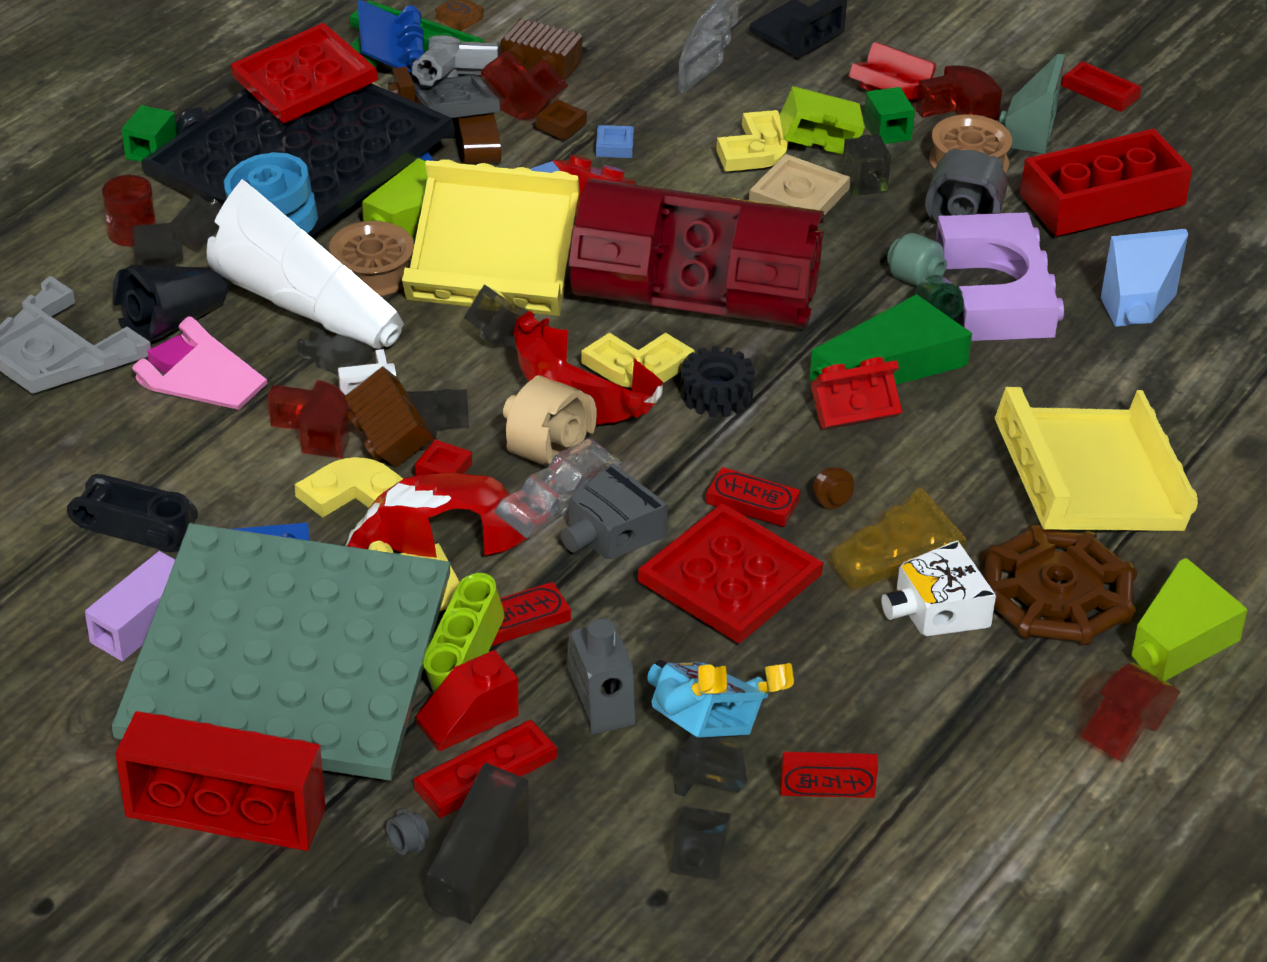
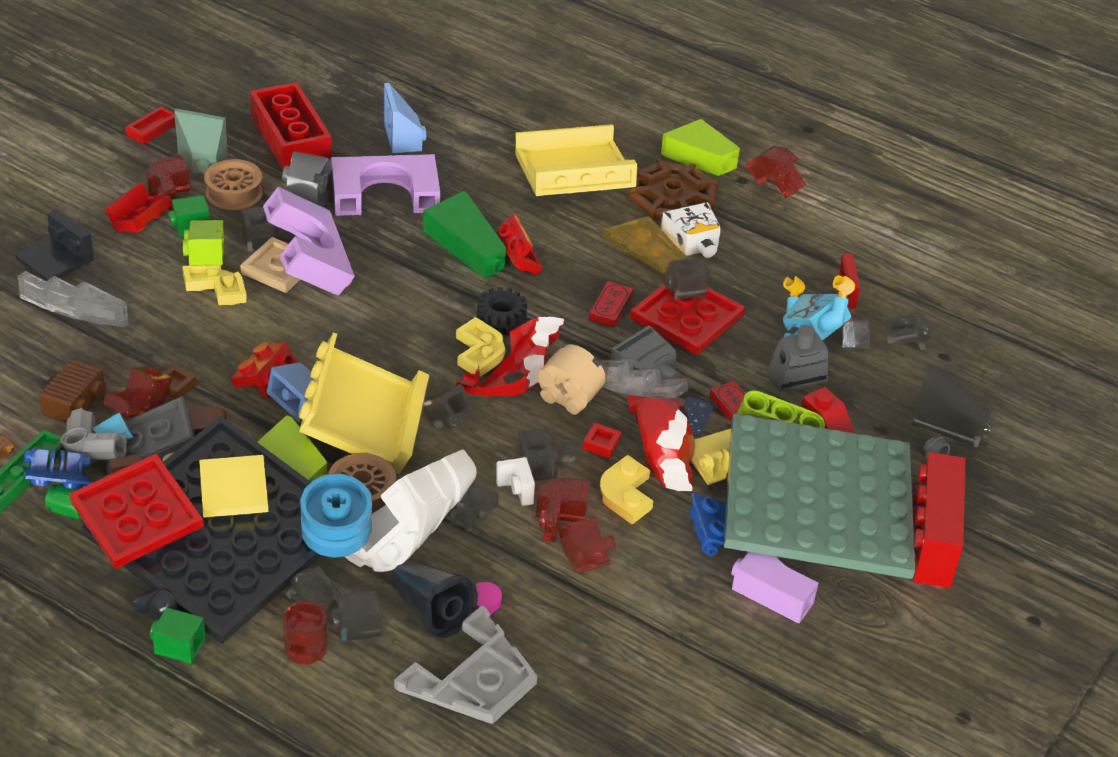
camera: 95 degrees left, 0 degrees up
black piece [67,474,198,552] -> none
bright pink flag [132,317,268,410] -> none
reddish brown brick [344,366,434,467] -> none
red tile [413,719,557,819] -> none
dark red cylinder [569,179,824,328] -> none
medium blue tile [596,125,634,158] -> none
reddish brown plate [813,468,854,509] -> none
sand green head [887,233,947,288] -> none
clear green brick [915,275,964,319] -> none
none -> medium azure tile [93,413,133,440]
none -> light yellow tile [199,455,268,517]
none -> lavender arch [263,187,355,296]
none -> clear red brick [558,517,617,574]
none -> clear smoke brick [664,257,709,299]
none -> dark blue sticker [682,396,715,436]

